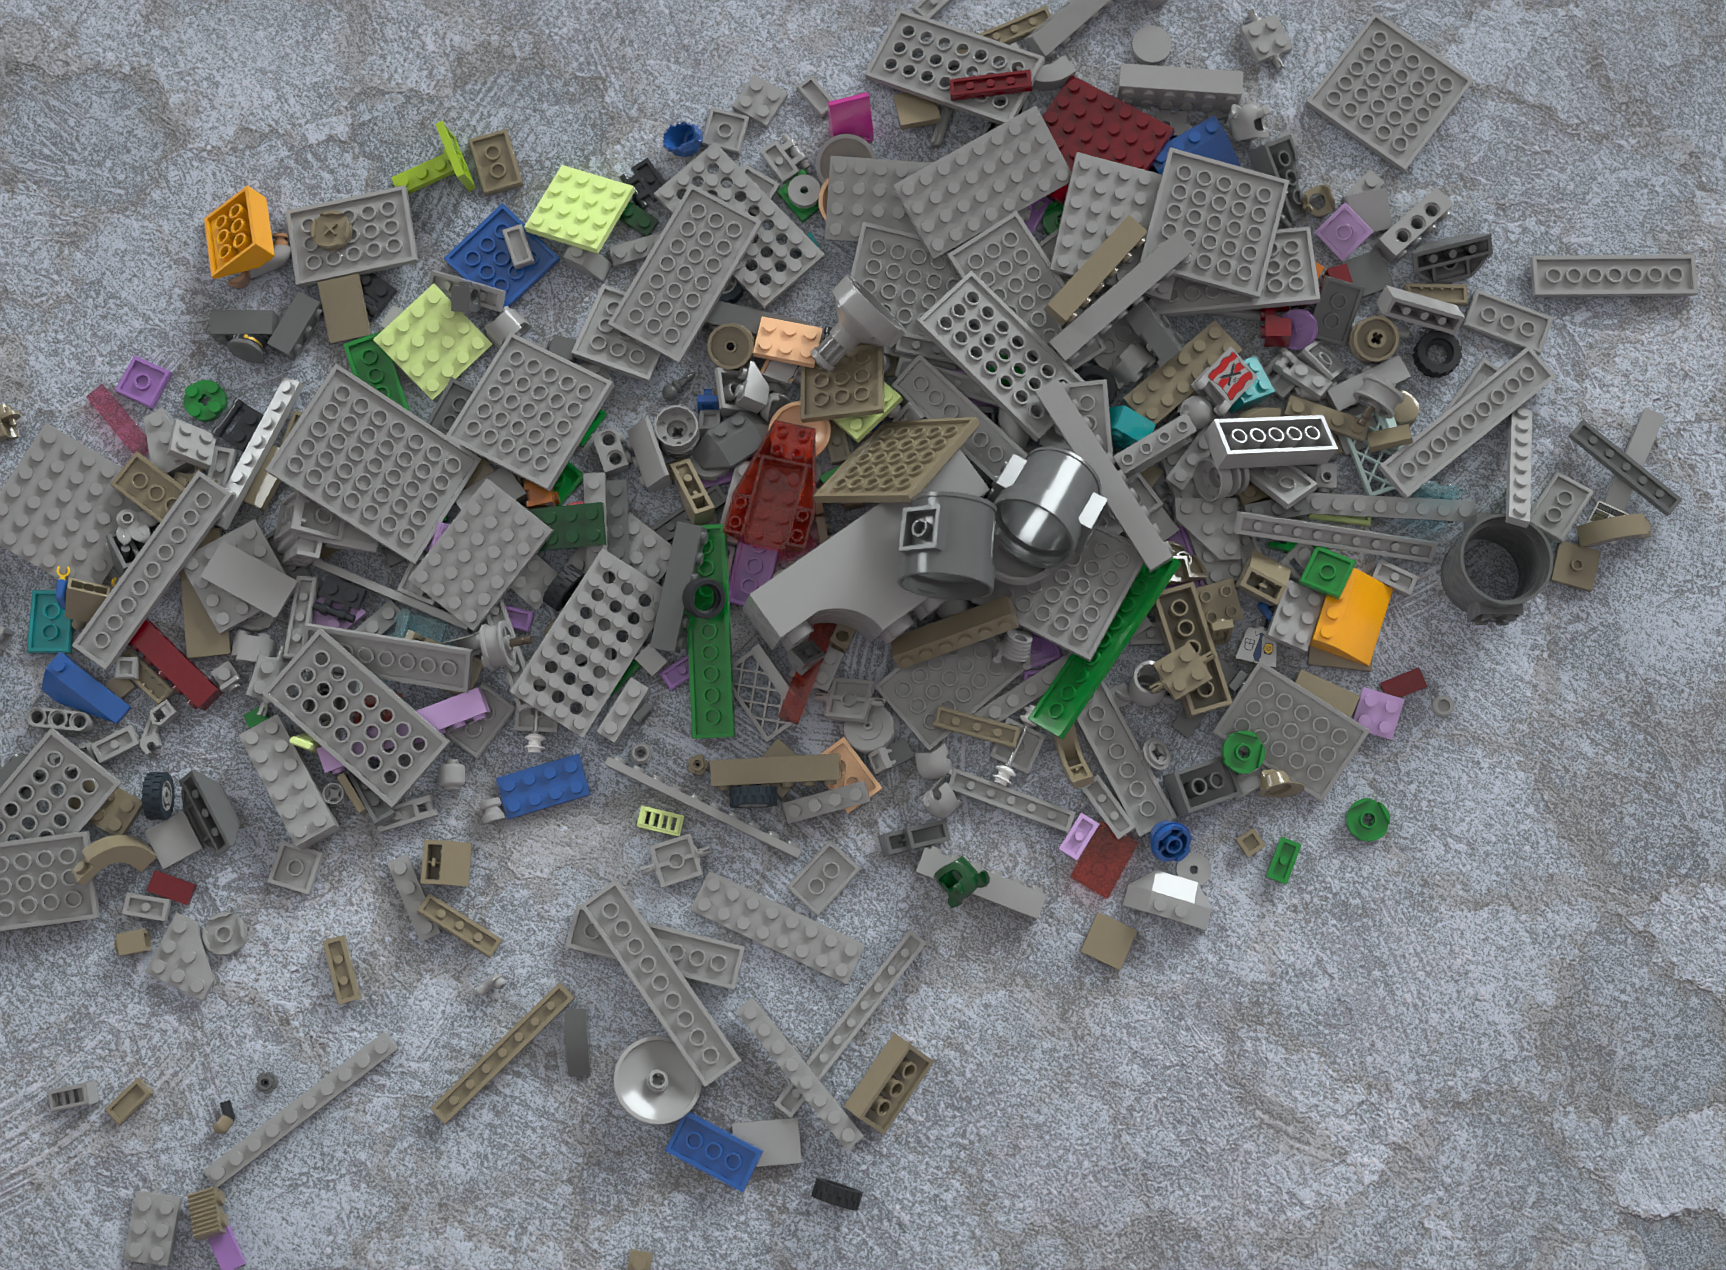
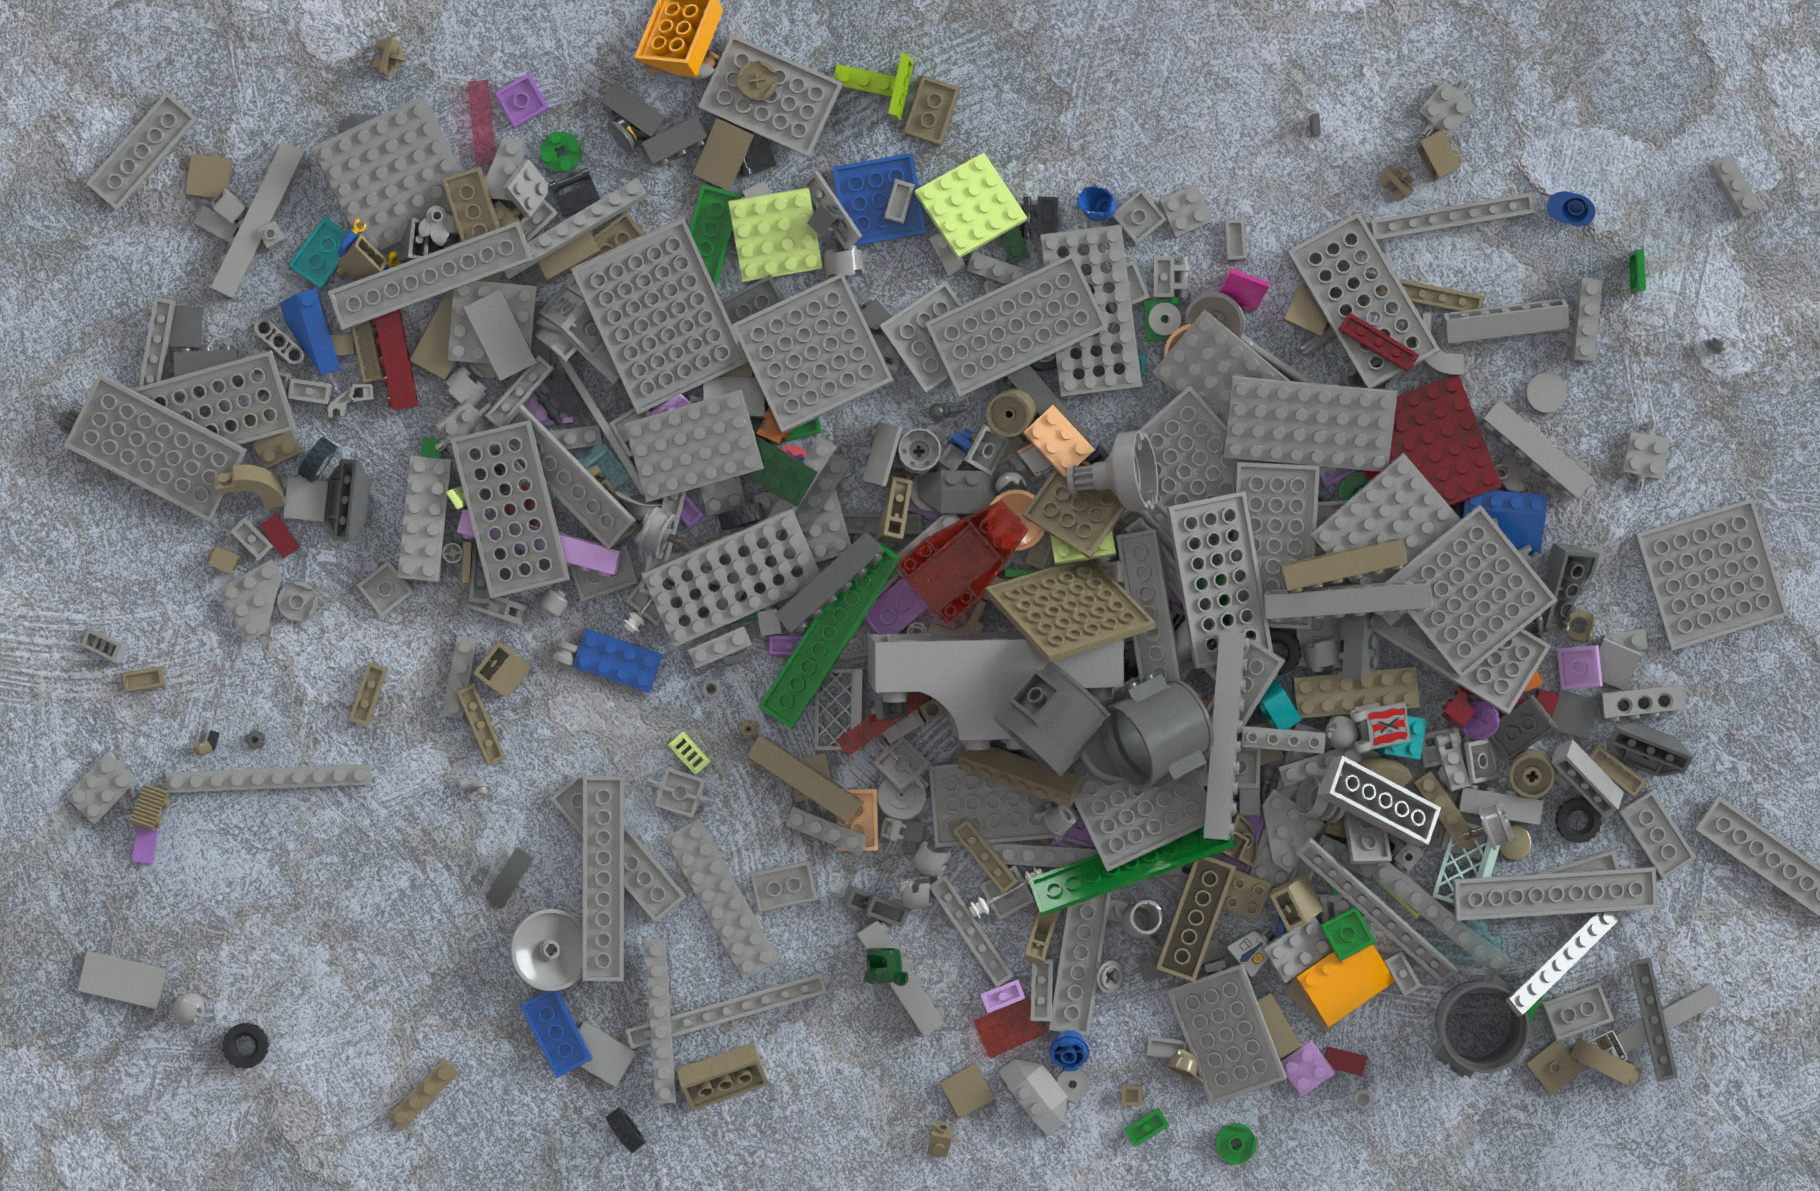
camera: 40 degrees right, 10 degrees up
light grey tile [114,657,140,679] -> none
light grey bracket [211,660,245,694] -> none
dark tan plate [430,982,575,1124] -> none
light grey brick [591,426,632,478] -> none
light grey plate [605,756,802,860] -> none
black tyre [682,577,726,619] -> none
black wheel [729,786,777,809] -> none
light grey slope [734,361,770,413] -> none
dark tan plate [1148,643,1216,701] -> none
dark grey slope [1163,756,1243,817] -> none
dark tan plate [1209,619,1234,645] -> none
green plate [1221,731,1265,774] -> none
light grey piece [1230,101,1271,141] -> none
dark tan tile [1367,424,1413,452] -> none
none -> dark tan bracket [927,1123,953,1158]

